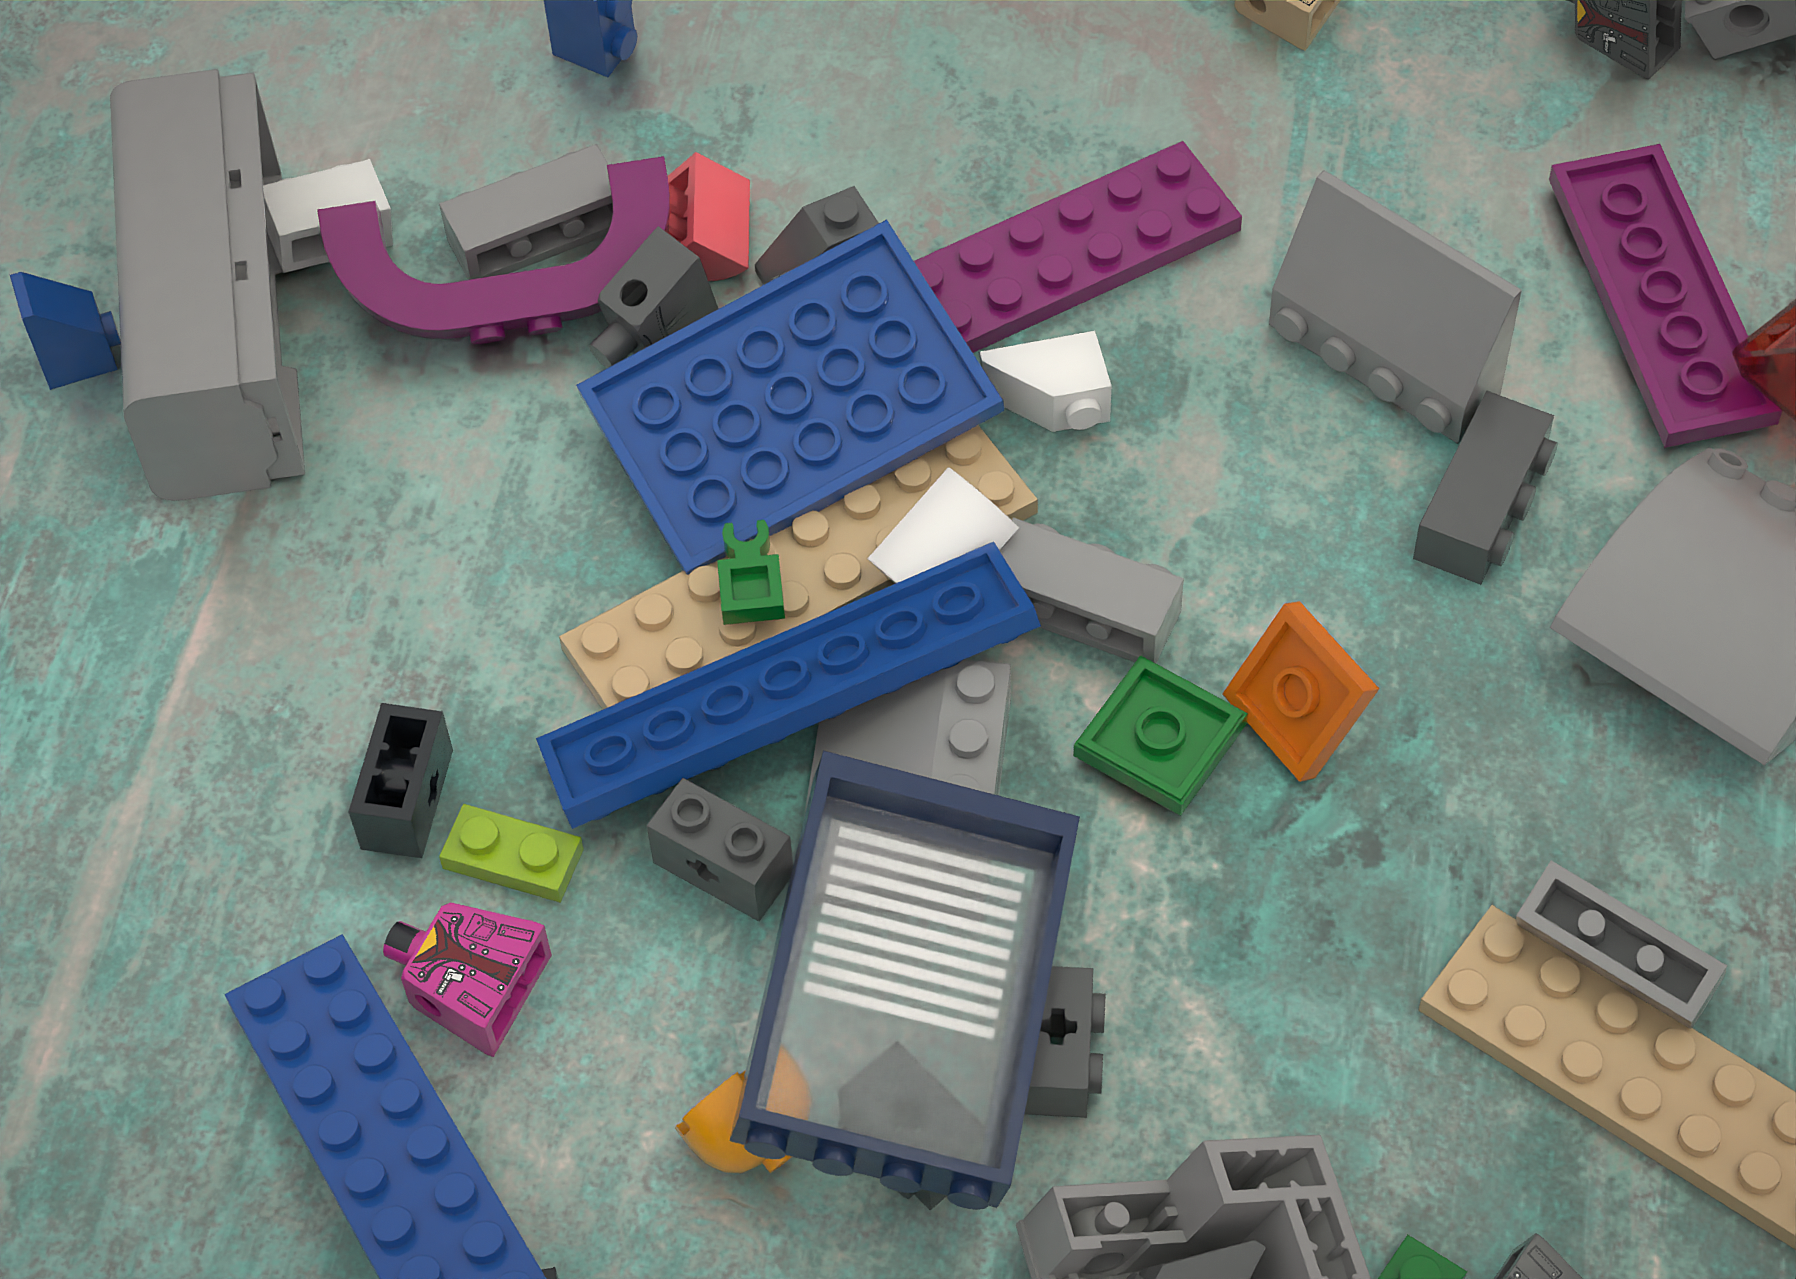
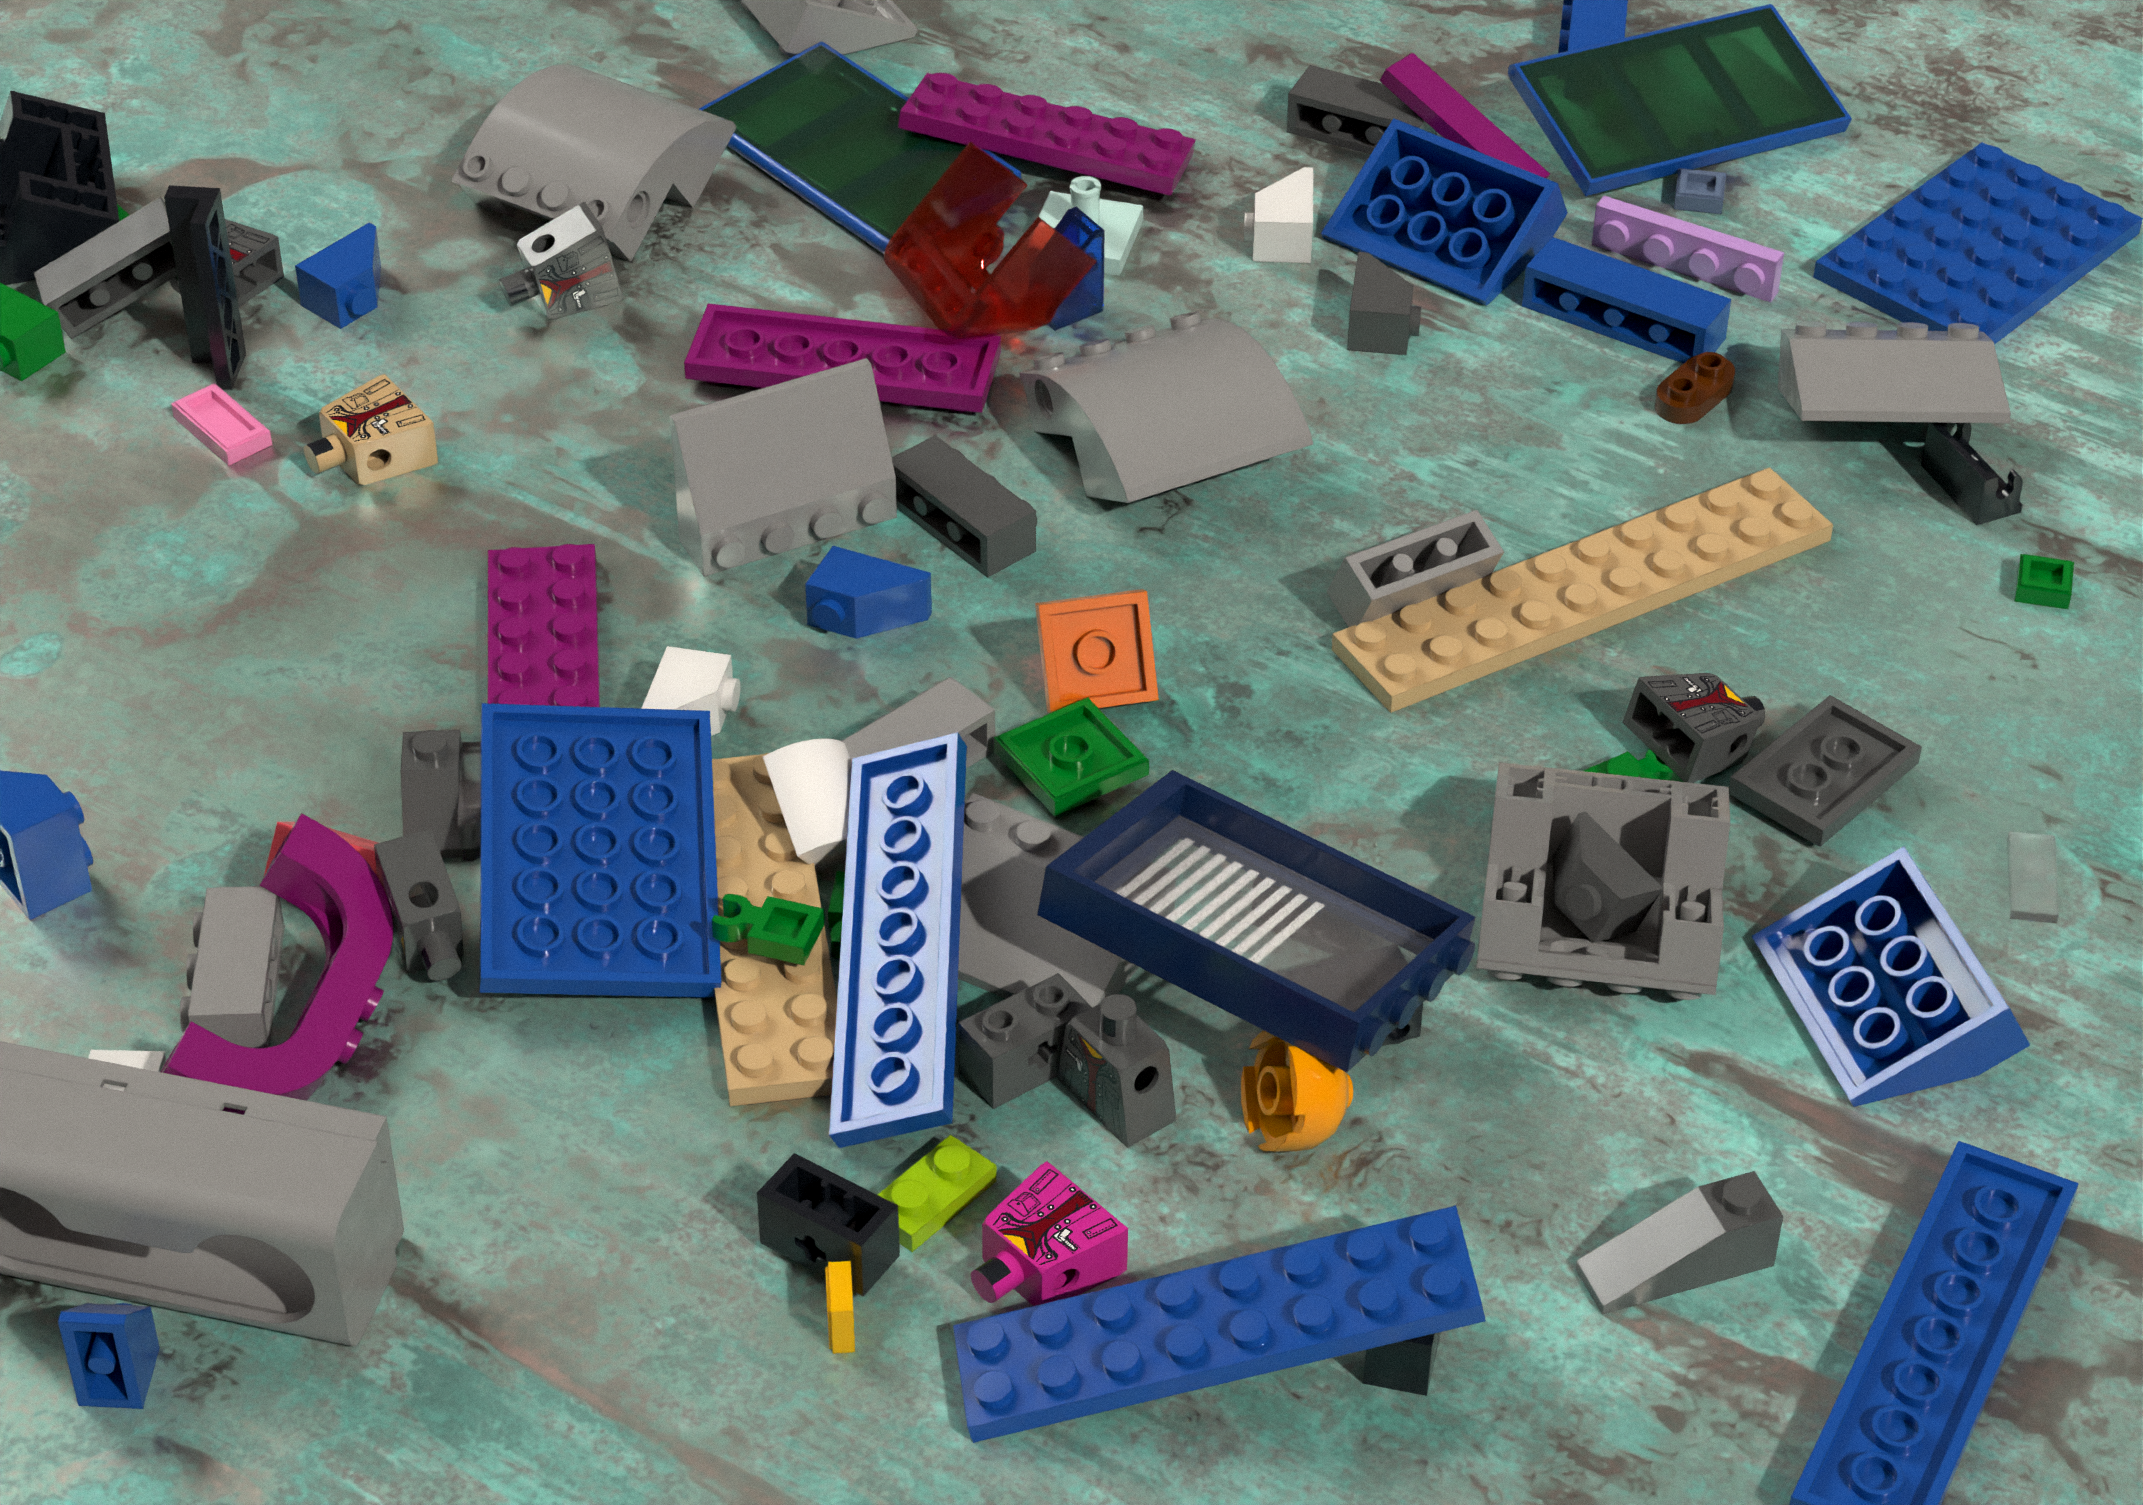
camera: 70 degrees left, 15 degrees down
none -> blue slope [805,546,932,639]
none -> yellow tile [825,1261,855,1354]
none -> dark grey torso [1057,994,1176,1148]

